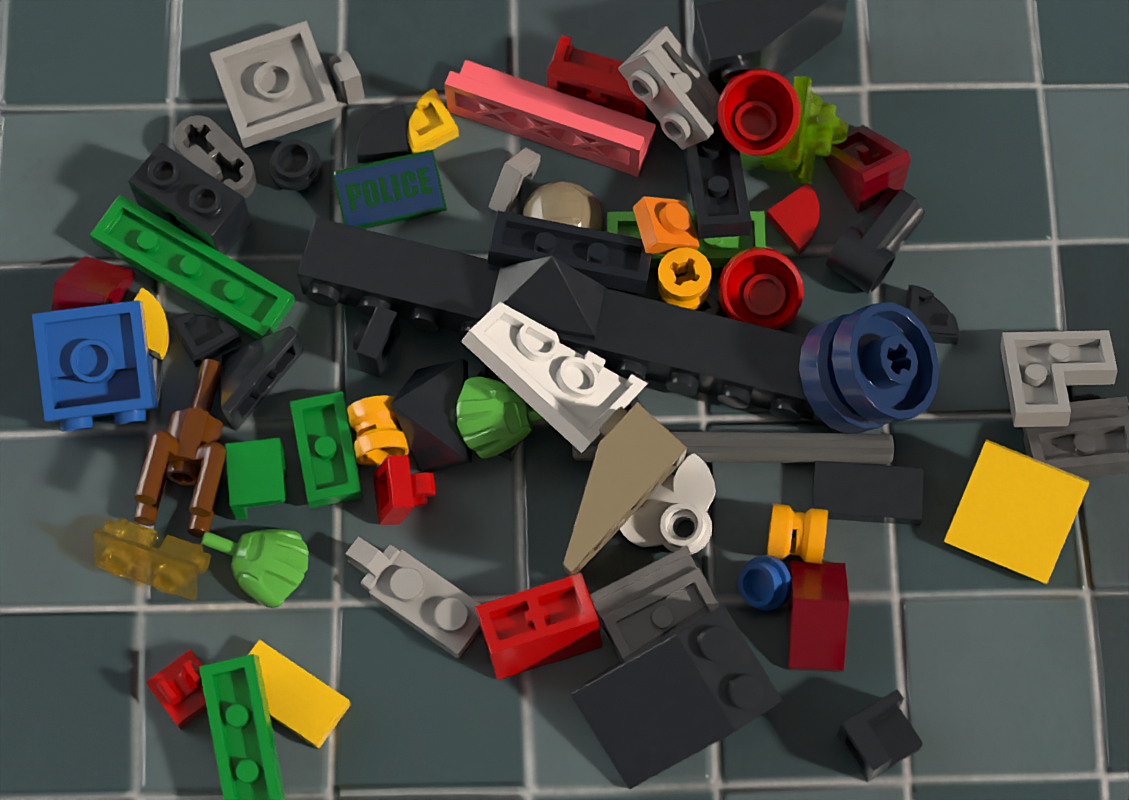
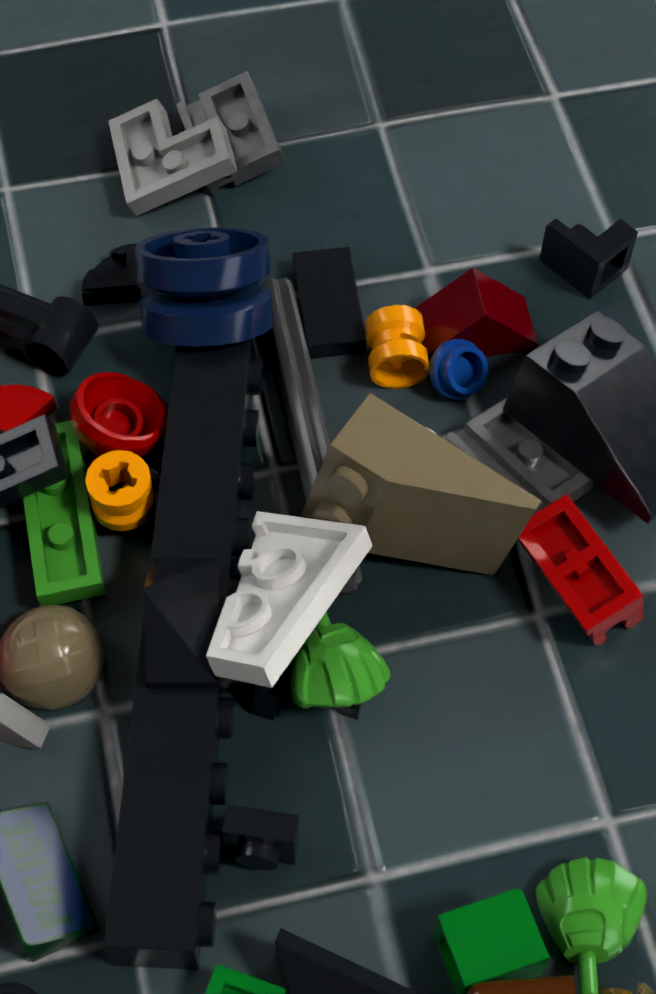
camera: 105 degrees left, 10 degrees down
green plate [290,391,363,508] -> none
light grey hinge [345,537,481,659] -> none
light orange wheel [347,395,409,466] -> none
red tile [373,455,436,525] -> none
black slope [391,359,472,473] -> none
black plate [487,211,652,295] -> none
orange plate [633,196,700,255] -> none
yellow tile [944,439,1089,584] -> none

